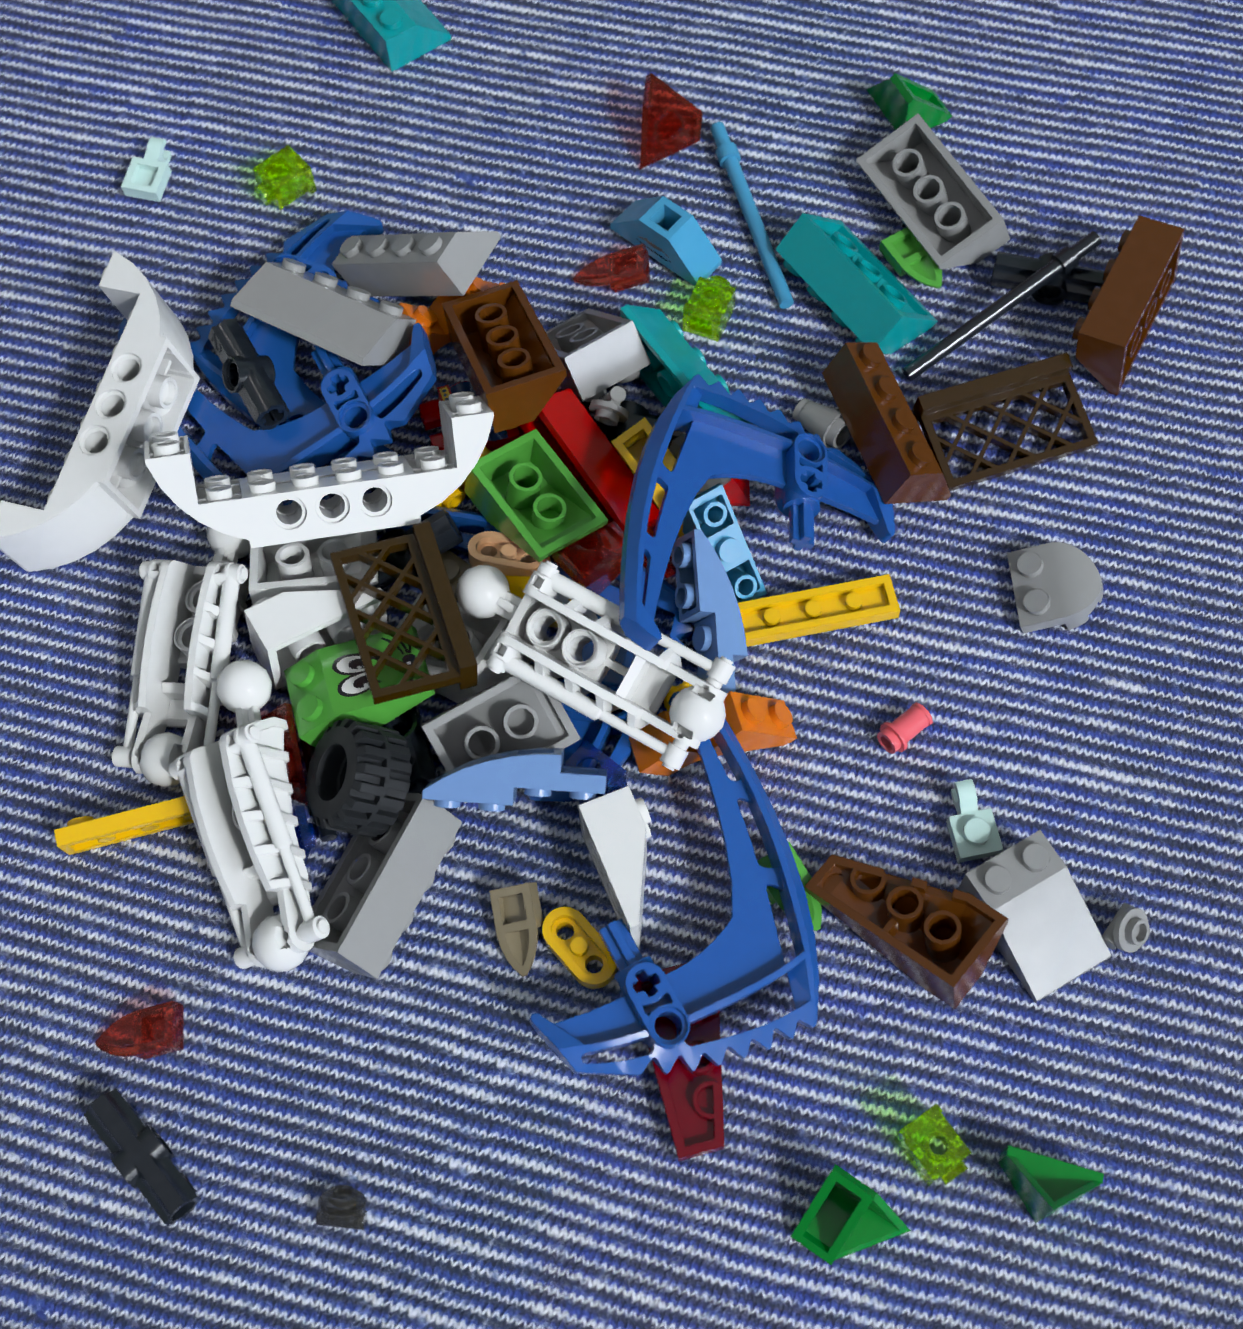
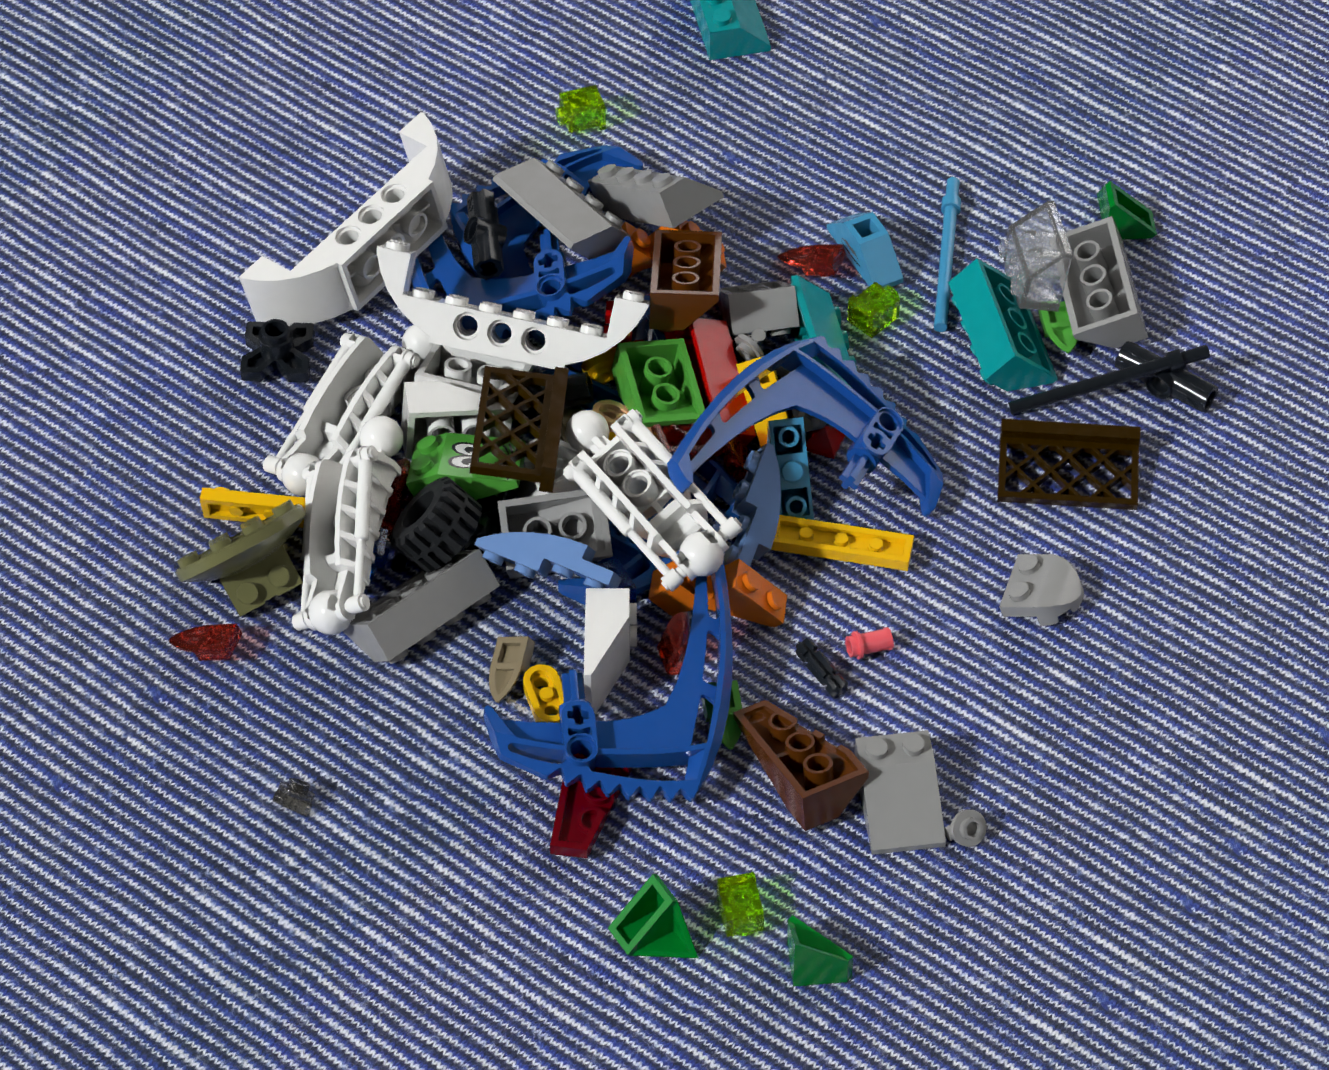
camera: 20 degrees right, 15 degrees down
black piece [84,1088,202,1226] -> none
light aqua plate [121,137,172,202] -> none
clear red slope [640,73,703,169] -> none
light grey cone [793,398,851,449] -> none
reddish brown slope [822,342,951,504] -> none
light aqua plate [946,779,1004,863] -> none
reddish brown slope [1072,215,1185,396] -> none
none -> olive bracket [175,500,306,617]
none -> black plant [240,319,315,382]
none -> clear red plate [657,612,690,675]
none -> black axle [796,638,848,698]
none -> clear slope [999,201,1073,311]

